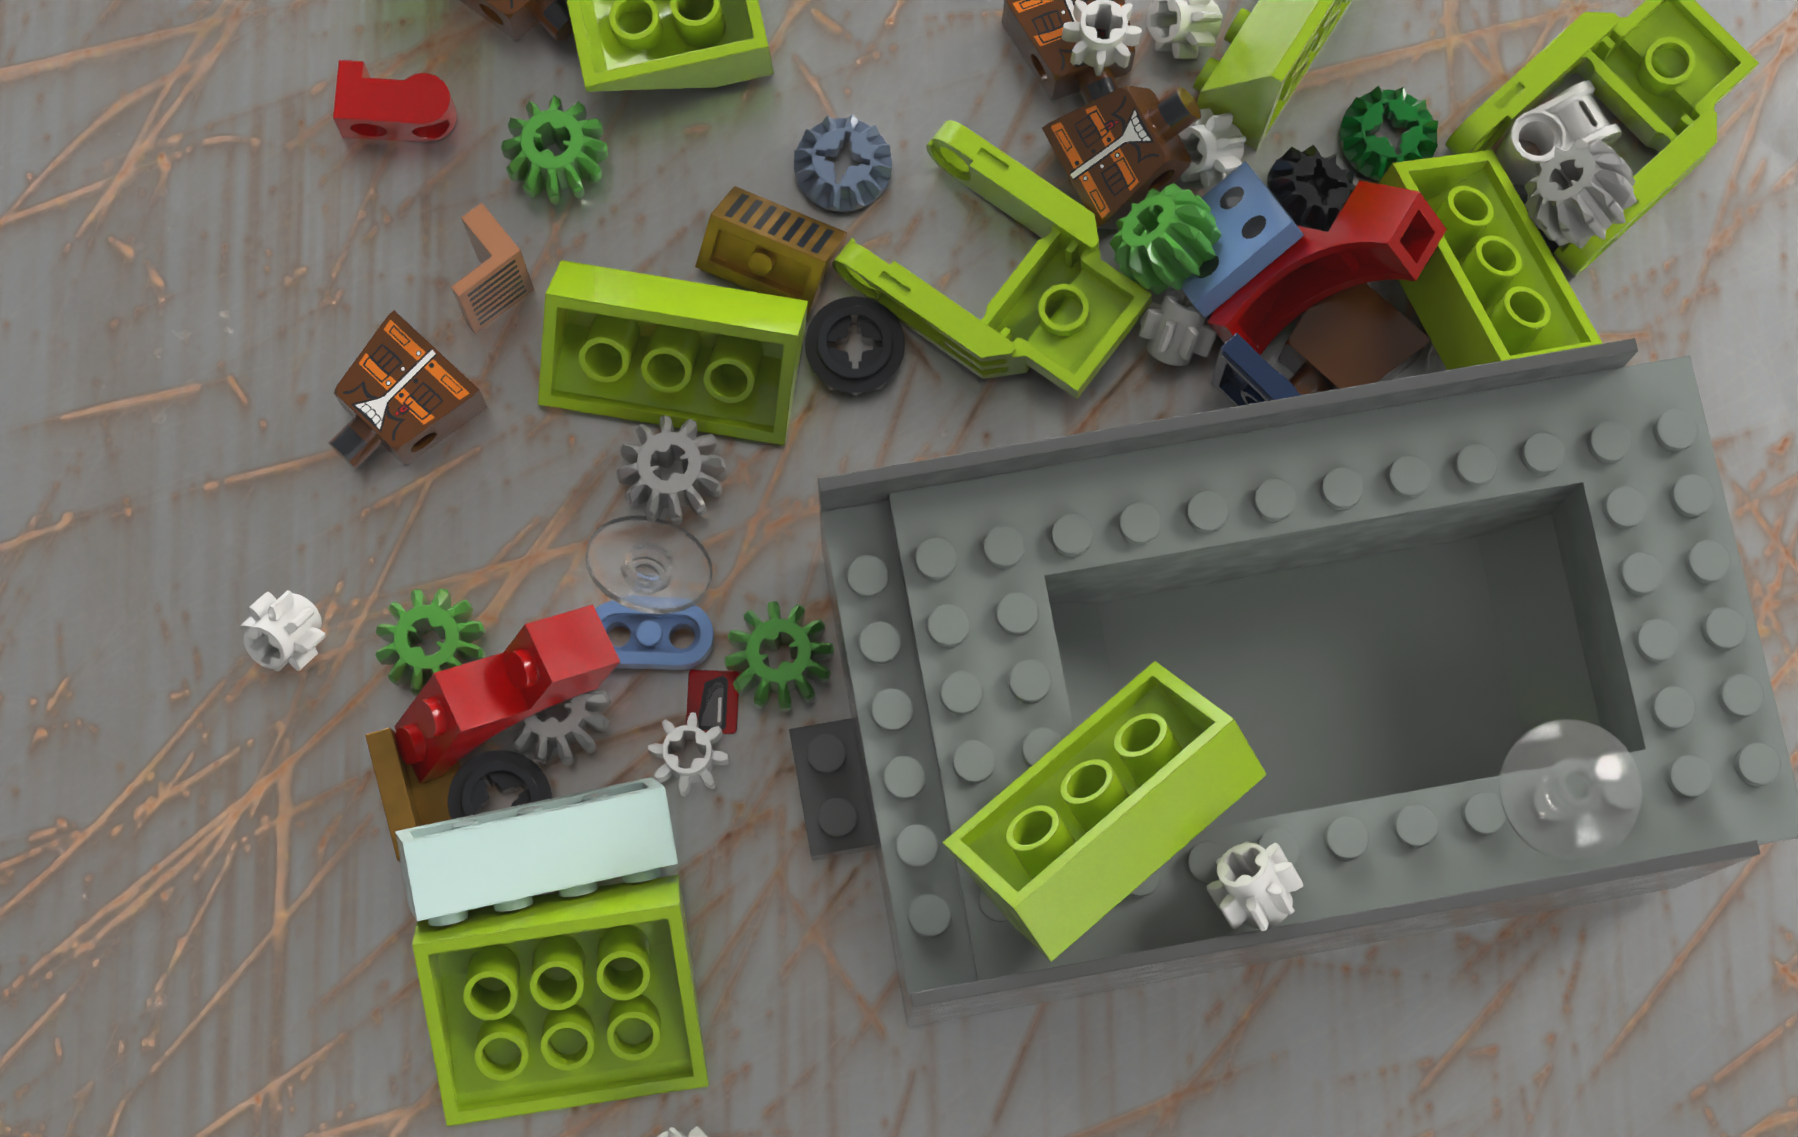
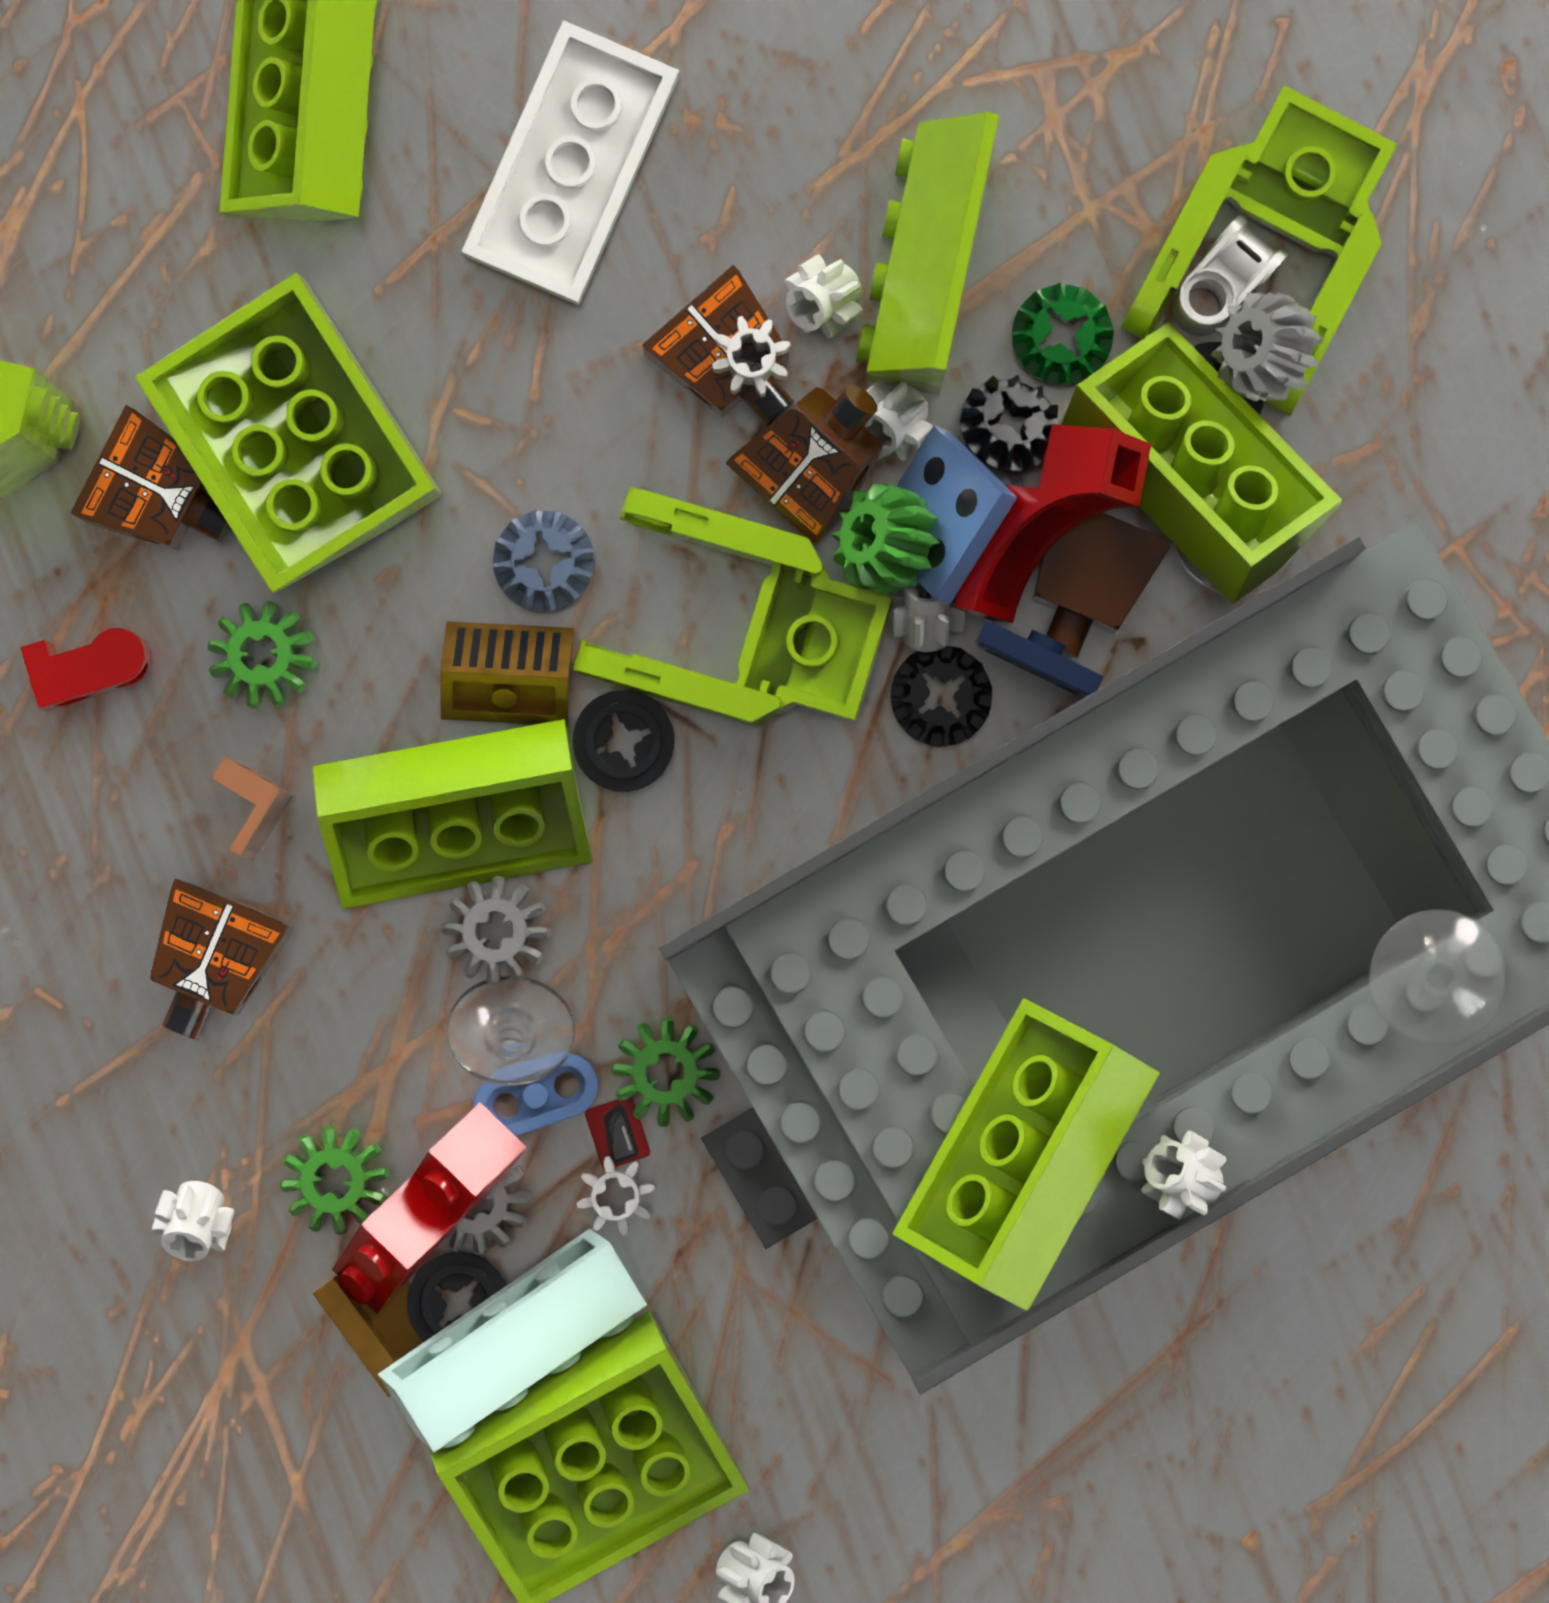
camera: 15 degrees left, 10 degrees up
none -> black gear [890,646,992,747]

